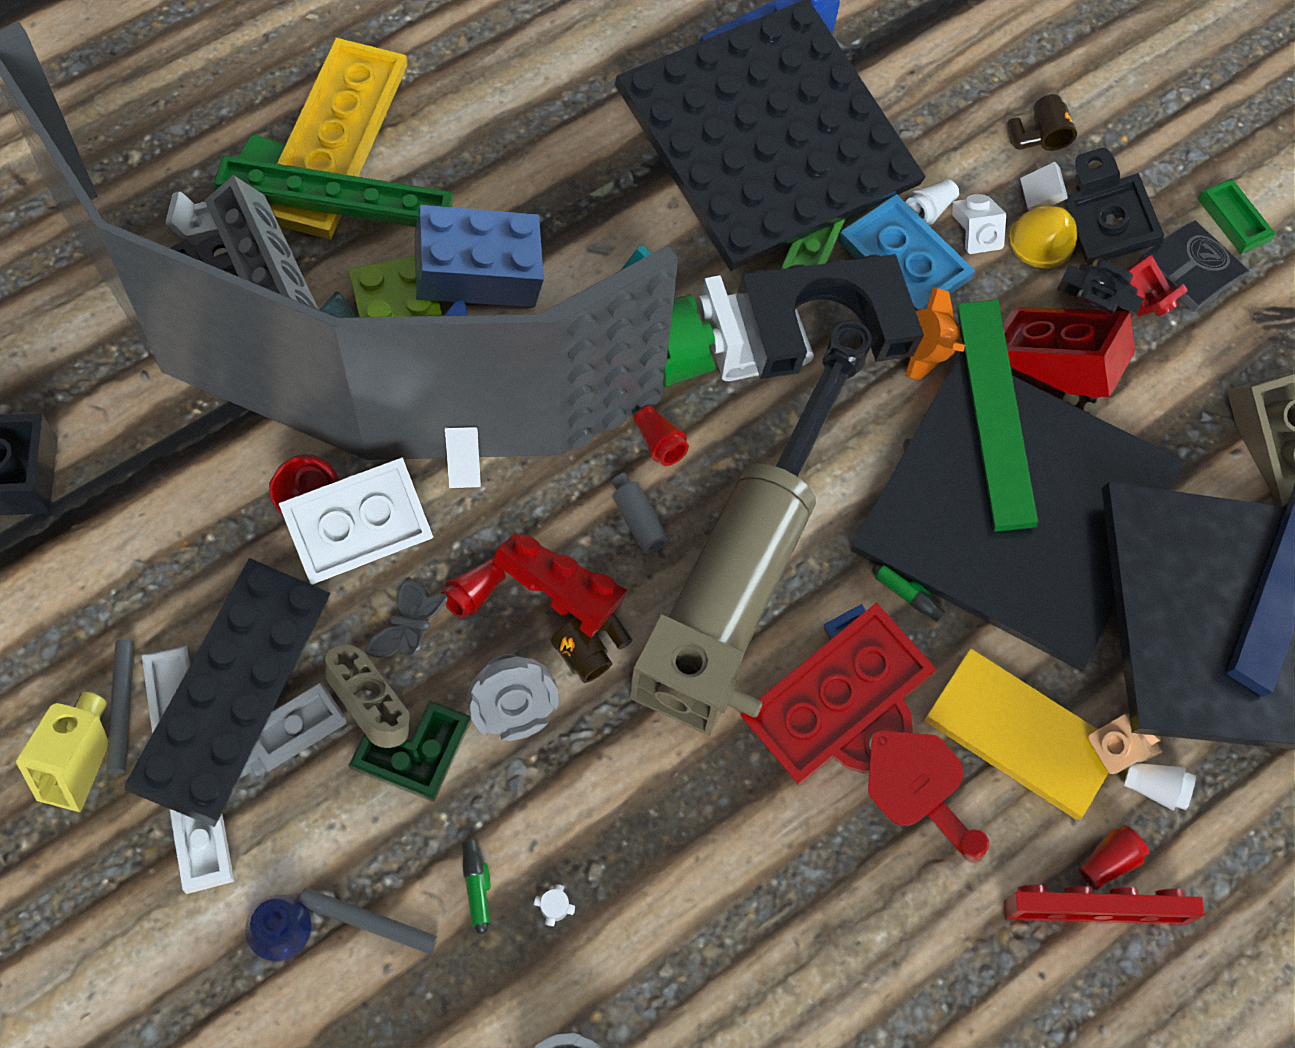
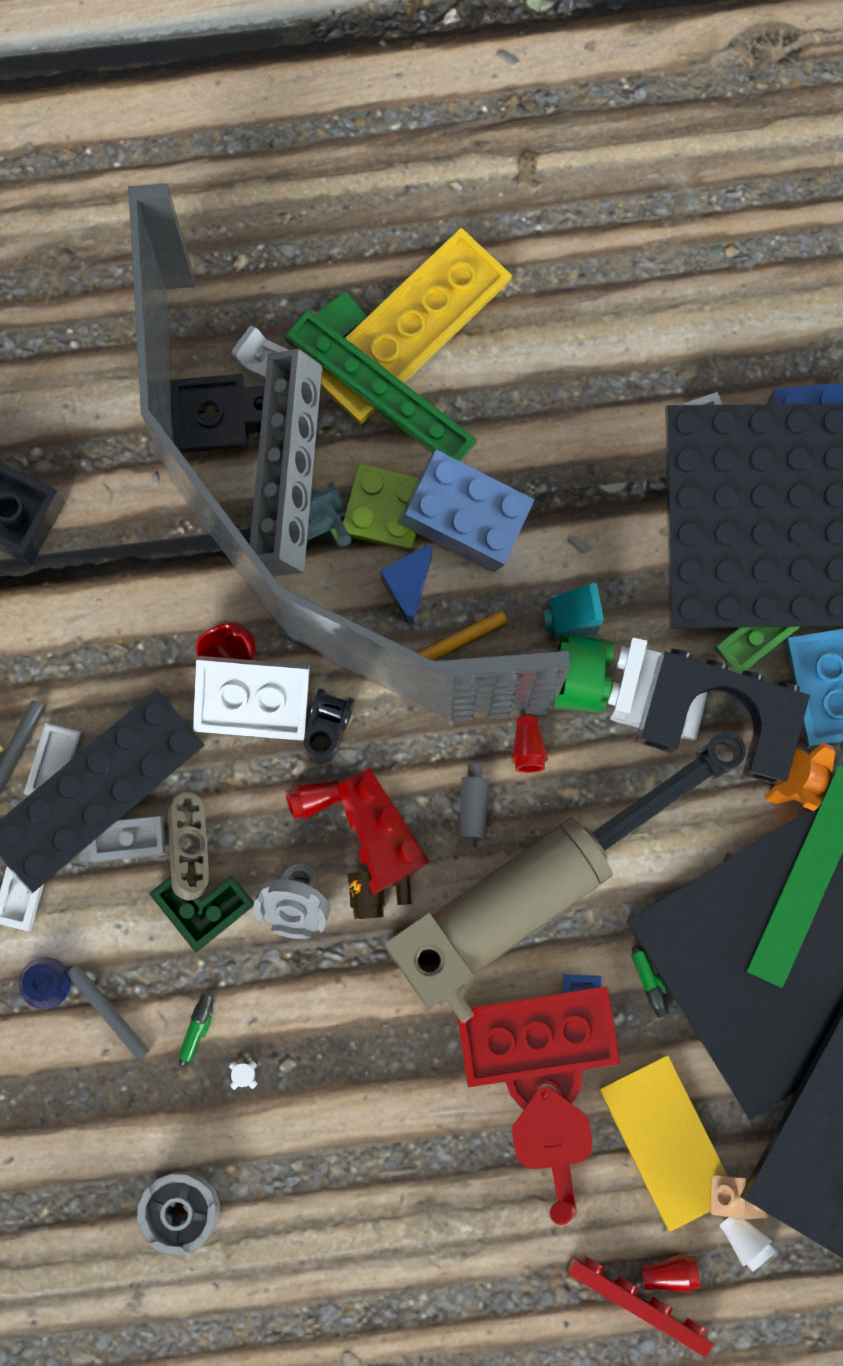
camera: 35 degrees right, 15 degrees up
dark grey piece [365,581,449,658] -> none
white sticker [445,427,481,488] -> none
none -> black piece [303,688,355,764]

